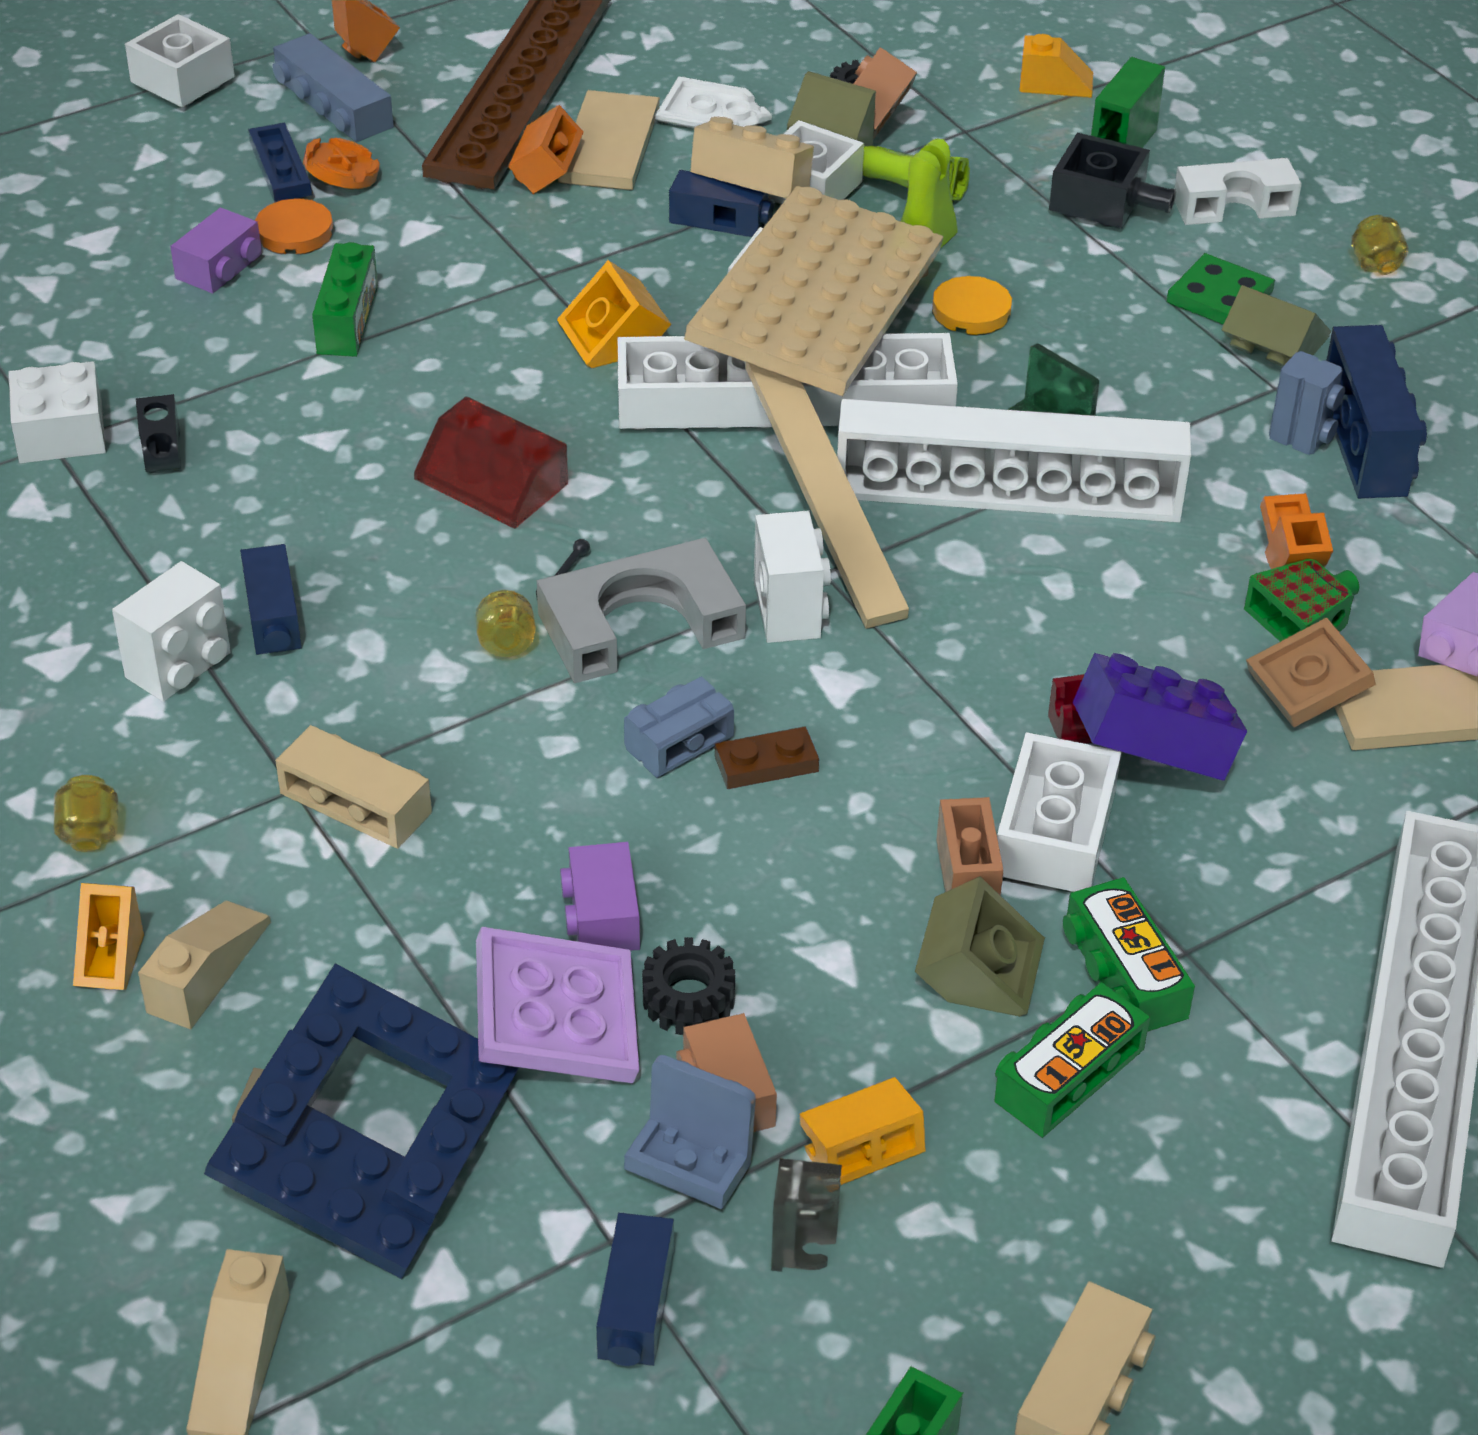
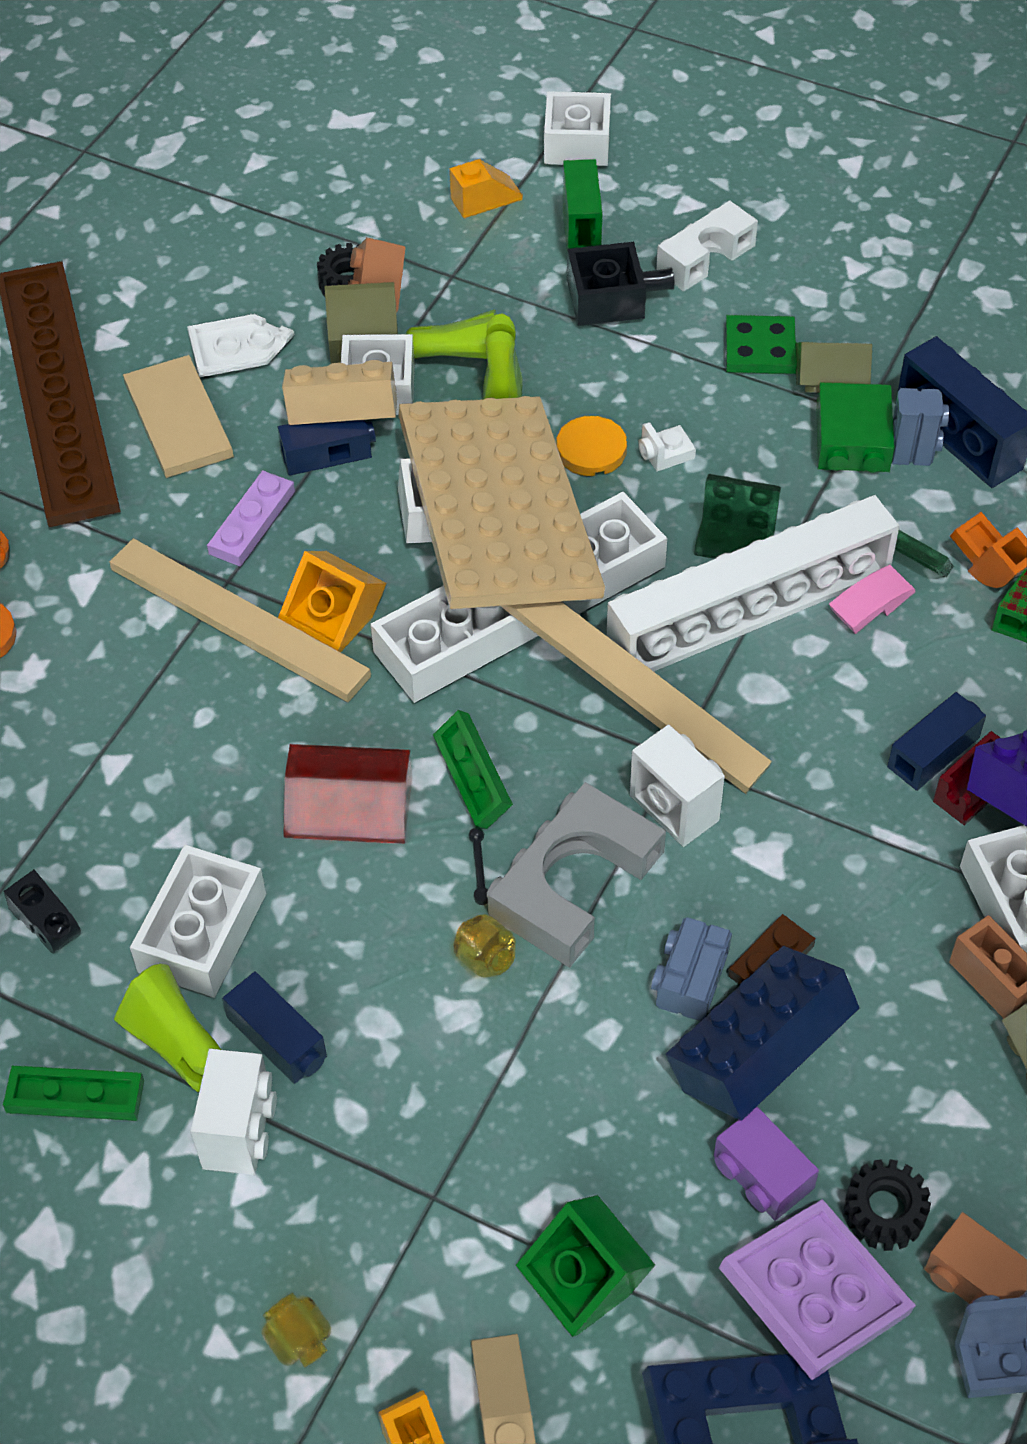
camera: 30 degrees left, 10 degrees up
tan brick [275,725,432,849] -> none
green brick [312,242,378,357] -> none
orange brick [508,105,584,194] -> none
clear yellow head [1351,215,1409,275] -> none
none -> green plate [3,1065,144,1121]
none -> tan tile [109,538,371,702]
none -> lime piece [114,964,222,1092]
none -> white brick [130,845,266,998]
none -> lavender plate [207,470,295,567]
none -> green plate [433,710,513,829]
none -> green slope [516,1195,656,1337]
none -> white brick [544,91,611,166]
none -> white bracket [638,422,696,471]
none -> dark blue brick [665,946,860,1121]
none -> green brick [816,382,894,472]
none -> bright pink slope [829,565,916,634]
none -> dark blue brick [887,692,986,791]
none -> clear green tile [895,530,954,578]

